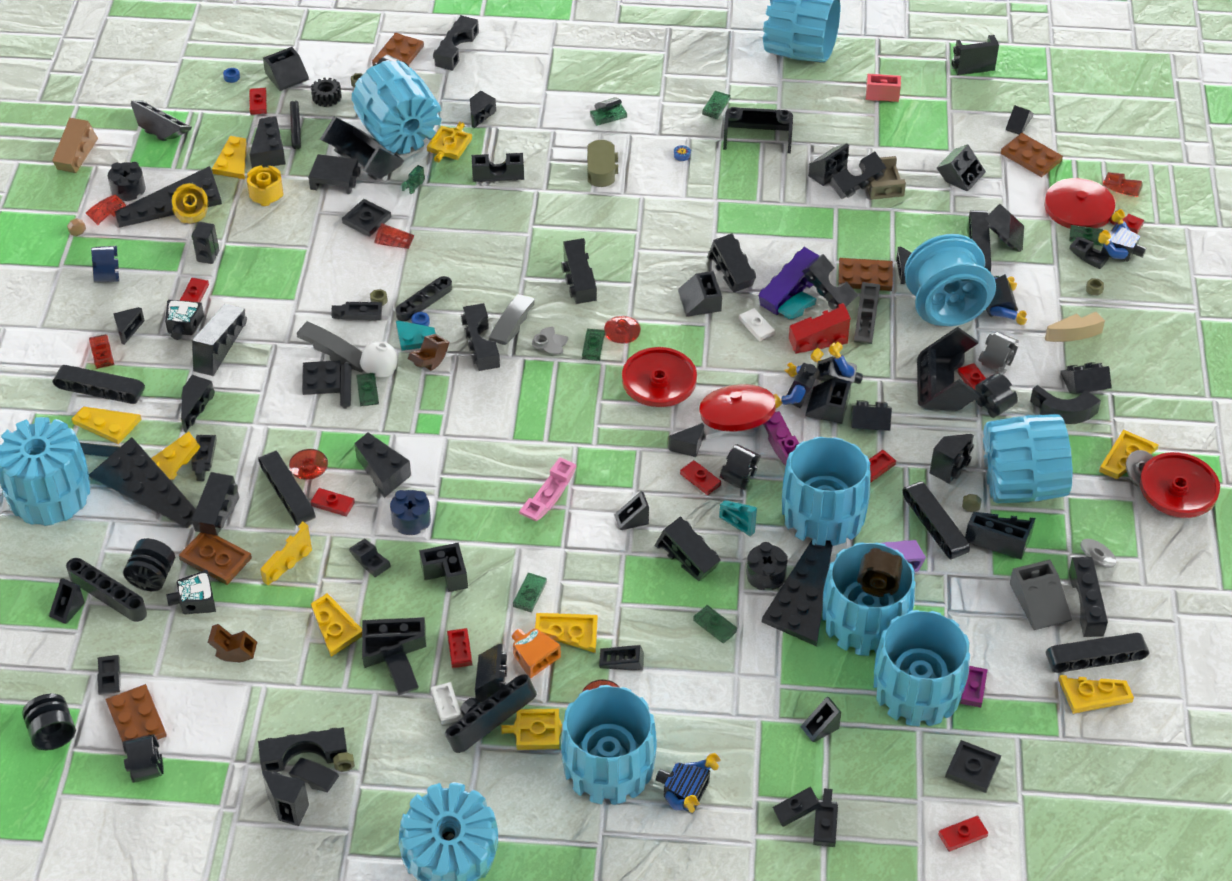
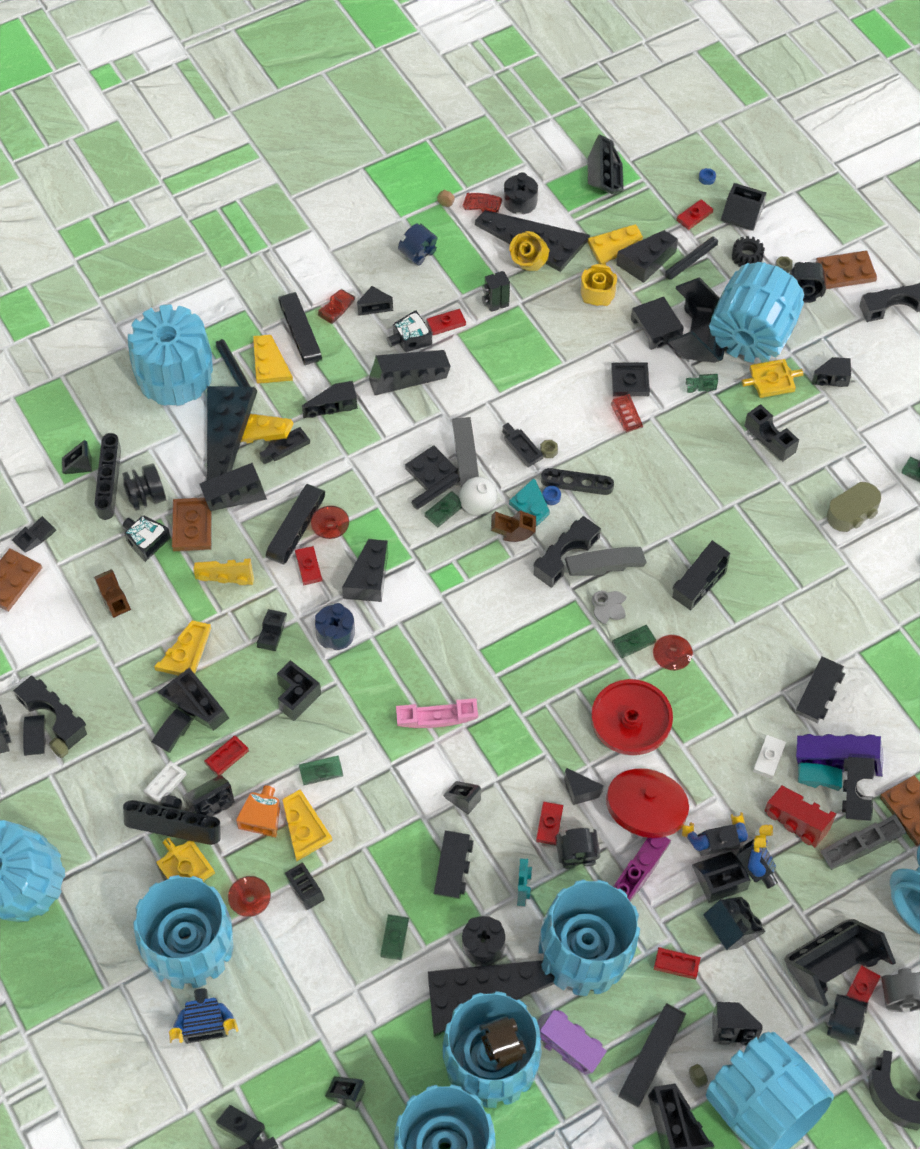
camera: 55 degrees right, 10 degrees up
medium nougat wedge [52,117,98,173] -> none
black slope [678,271,722,317] -> none

